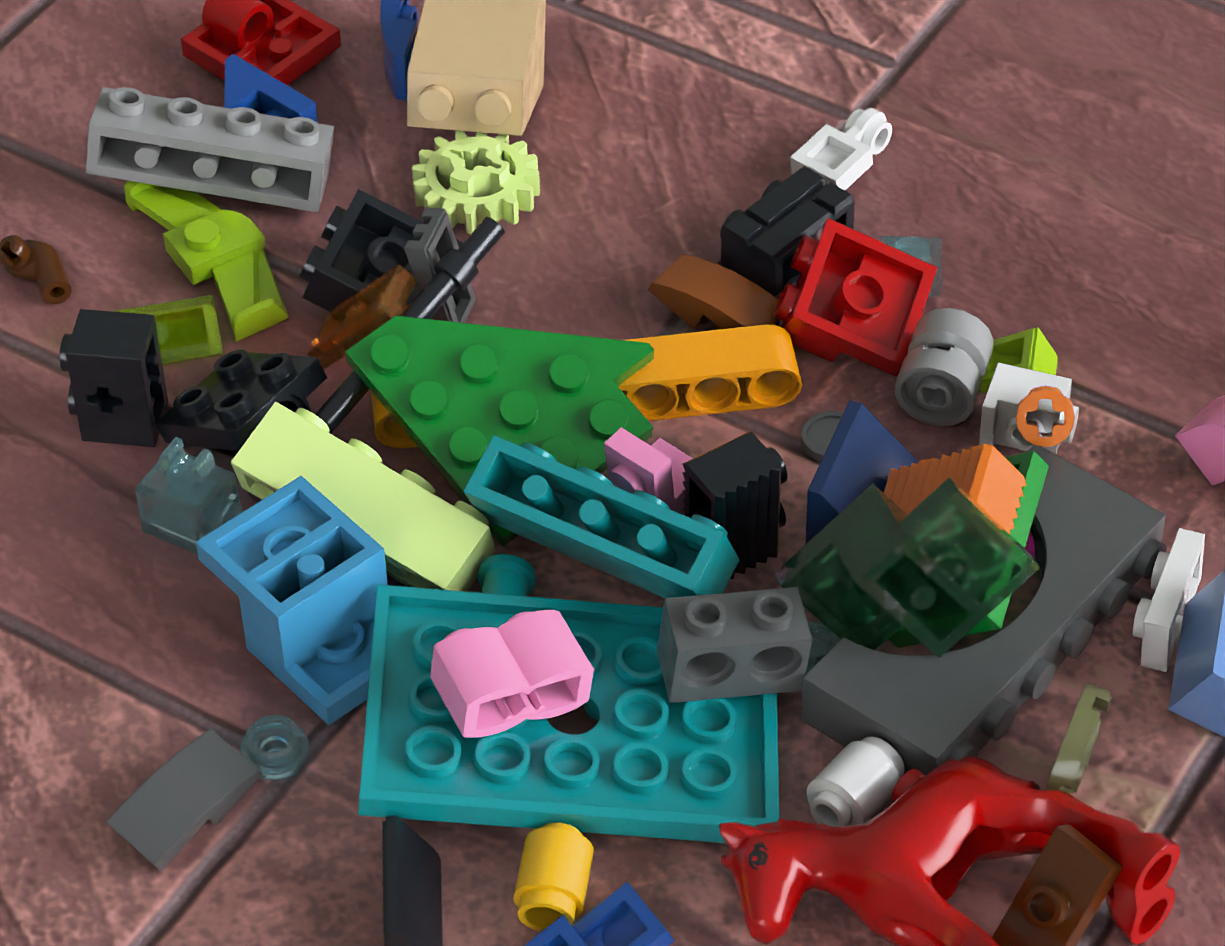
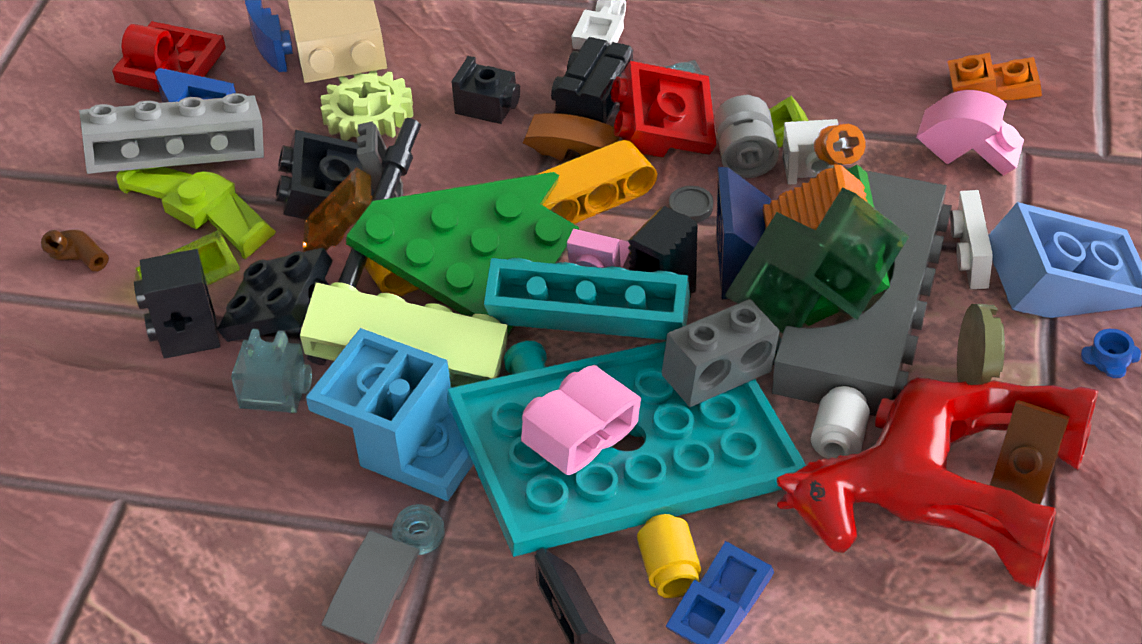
camera: 20 degrees left, 0 degrees up
none -> black brick [451,56,520,124]

